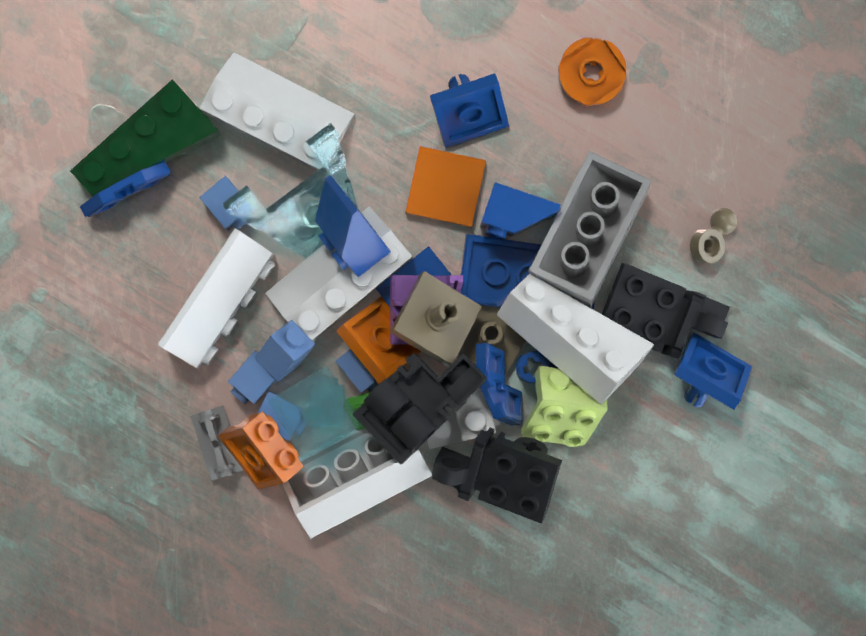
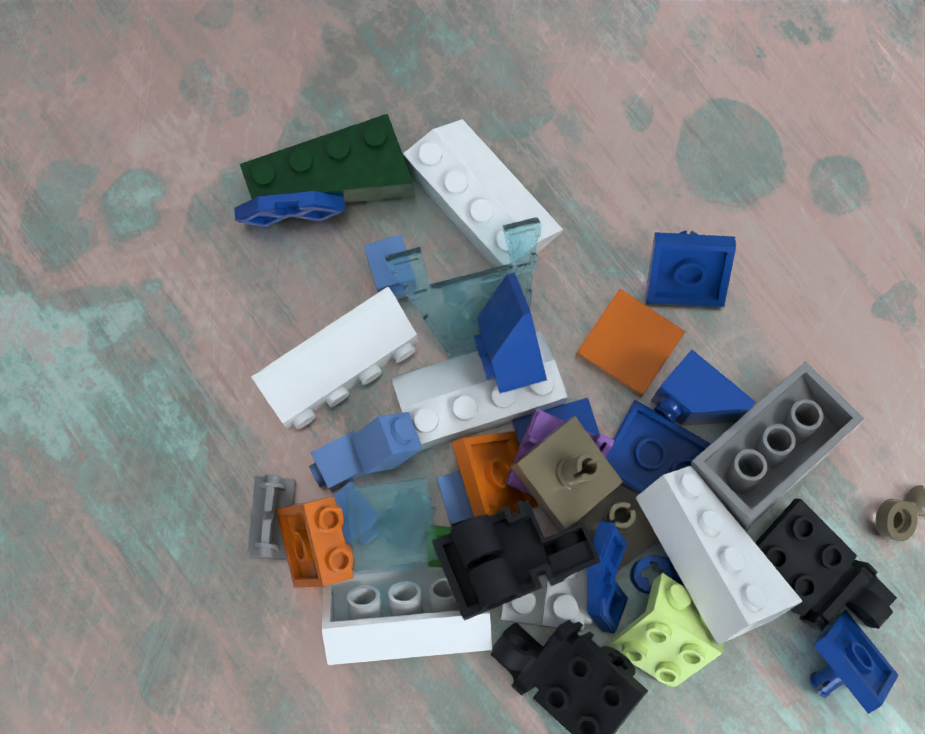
camera: 30 degrees right, 10 degrees down
orange plate [558,37,626,107] -> none

